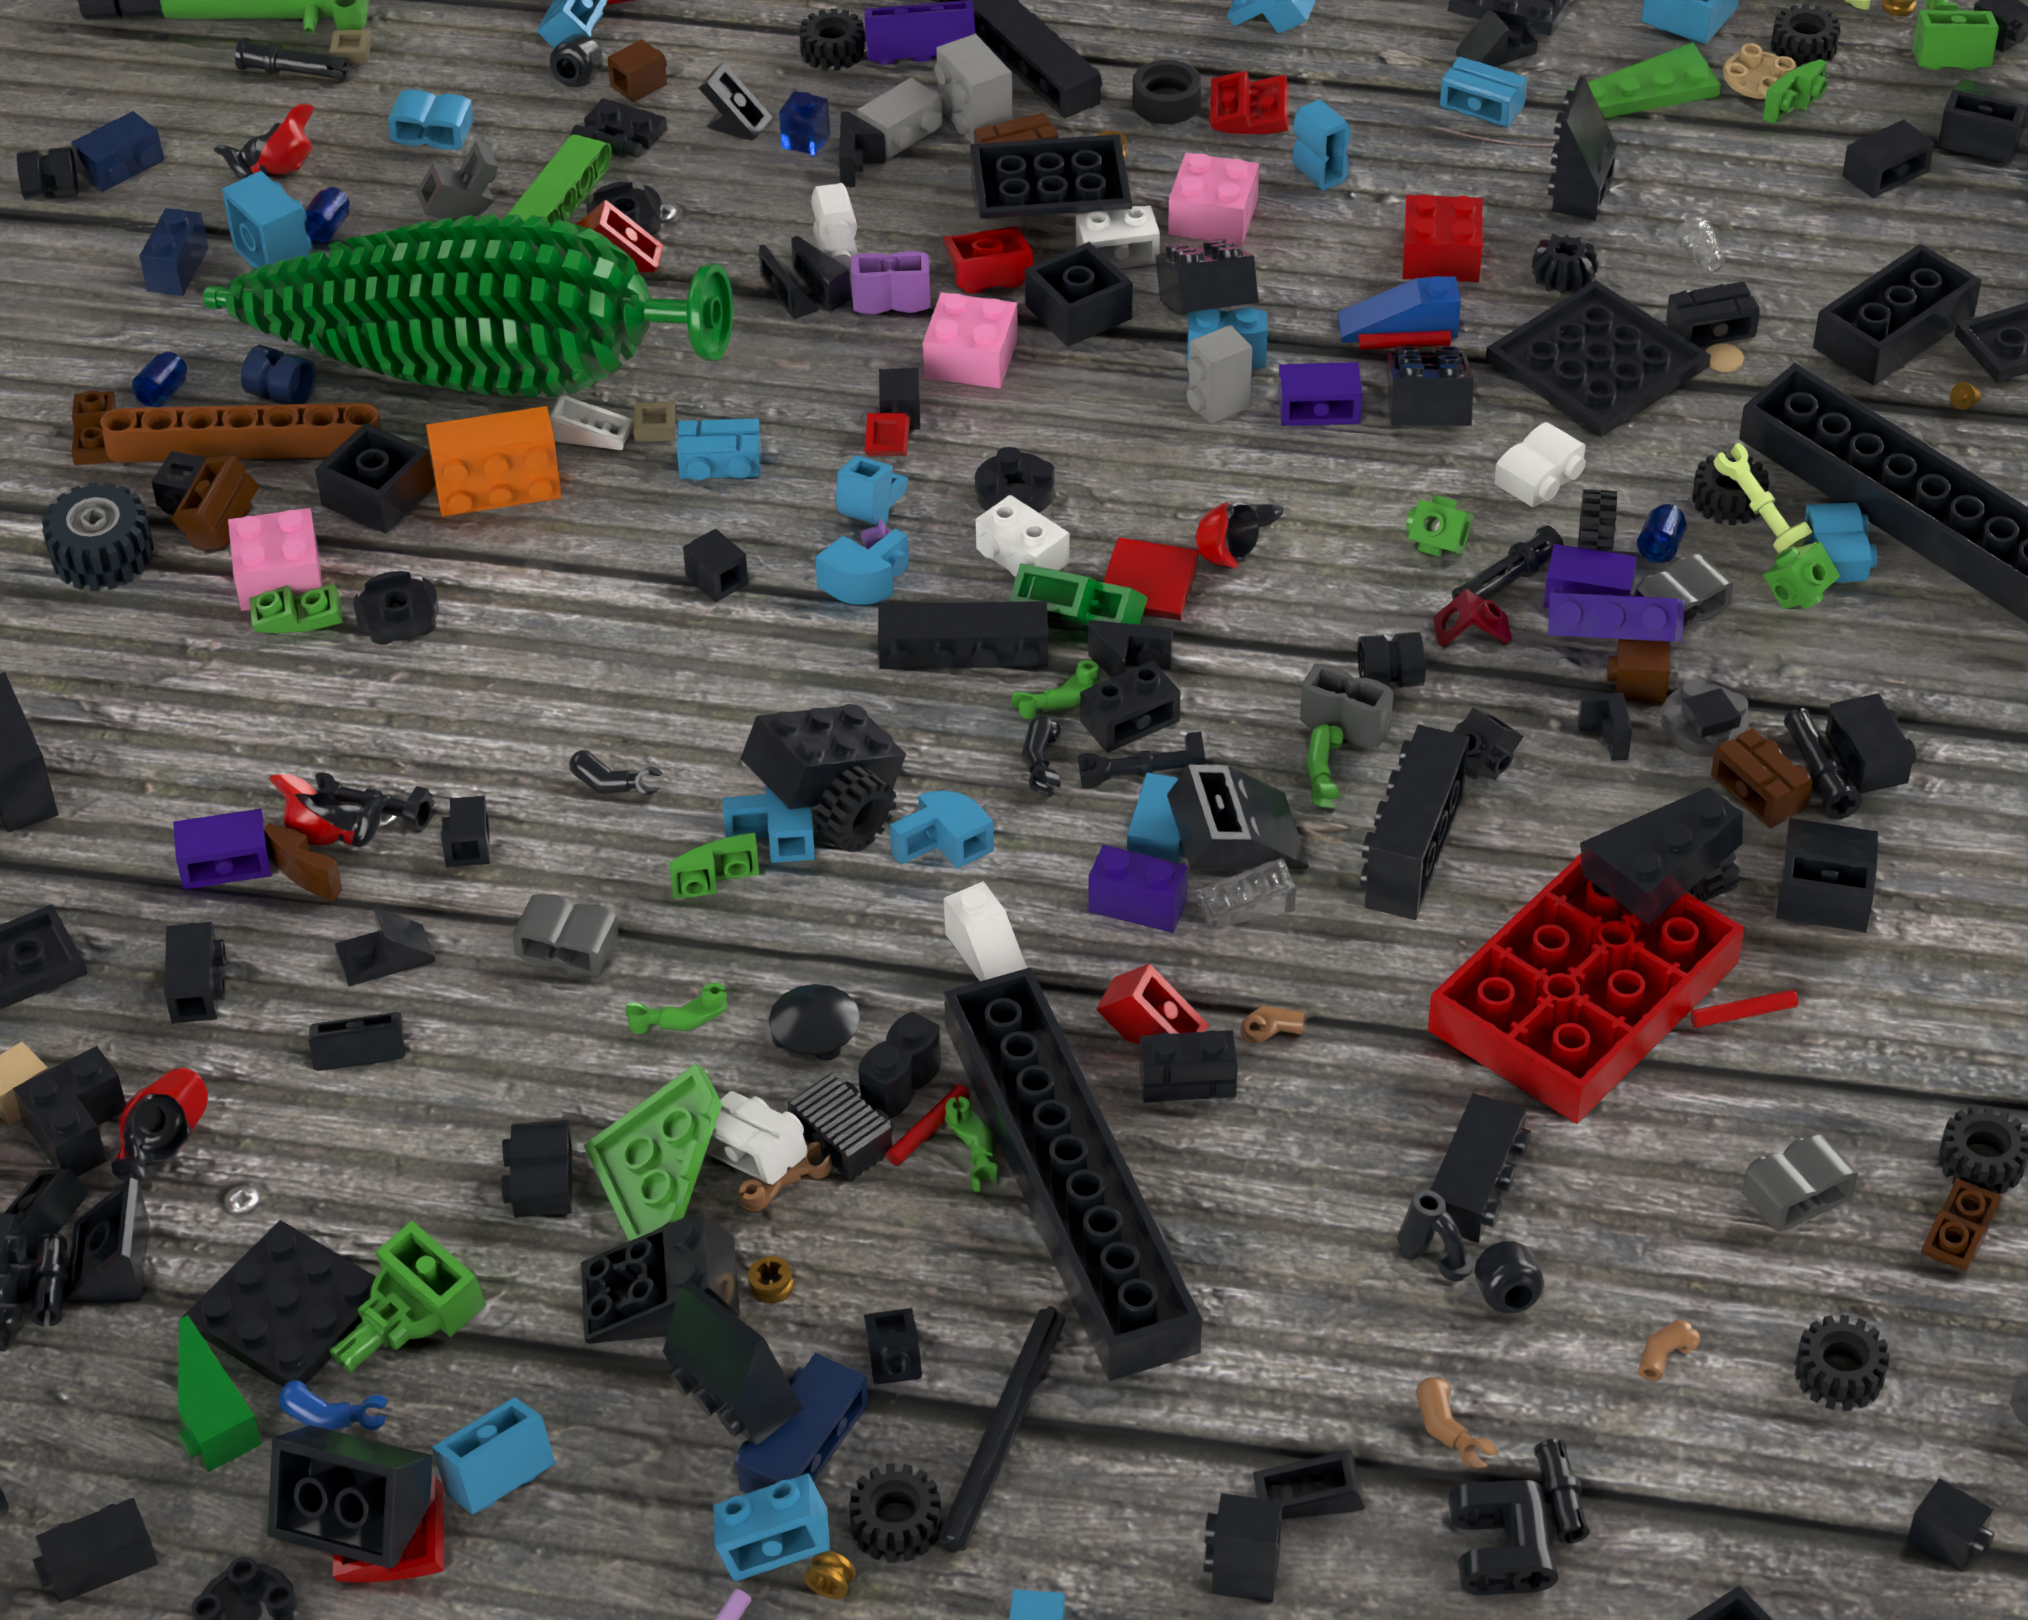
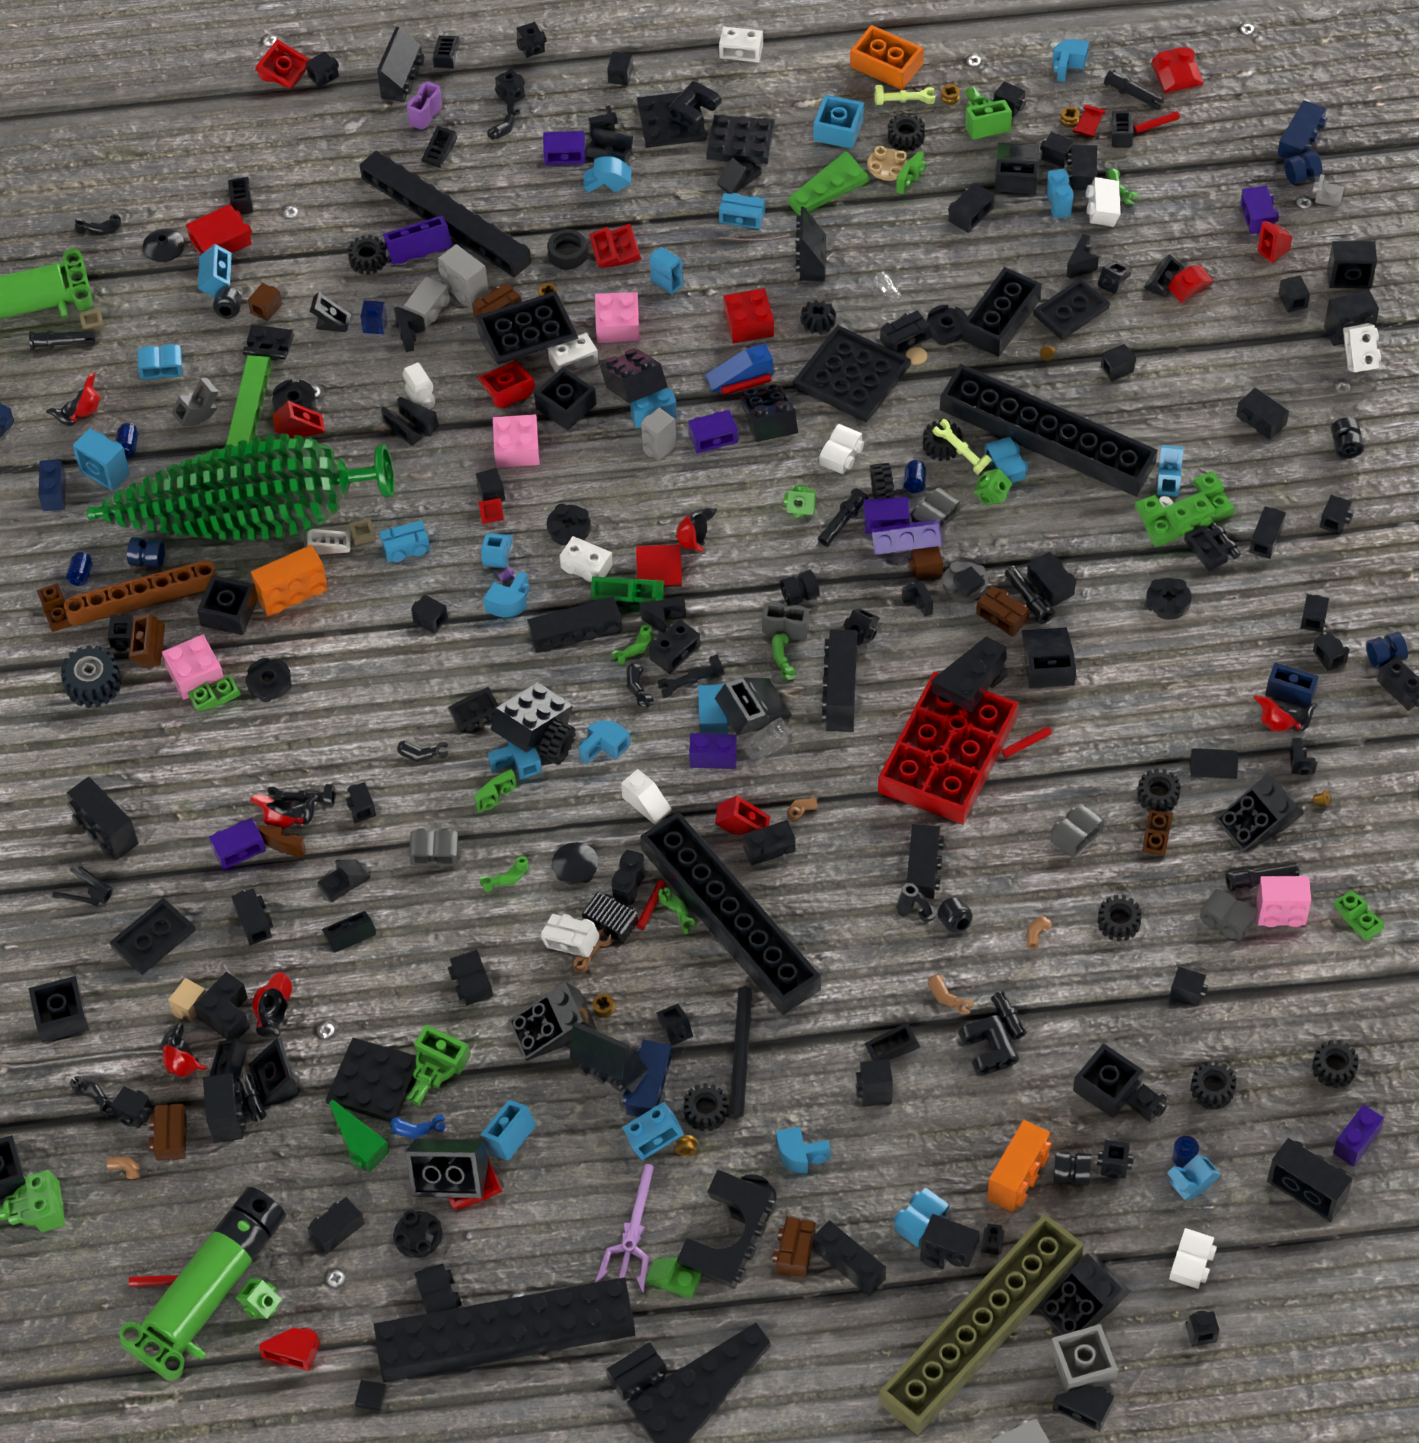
camera: 15 degrees left, 10 degrees up
bright green plate [584,1063,722,1241] -> none
medium lavender brick [851,251,931,315] -> none
dark red bracket [1433,589,1512,647] -> none
none -> black bracket [447,686,501,732]
none -> black plate [926,305,967,345]

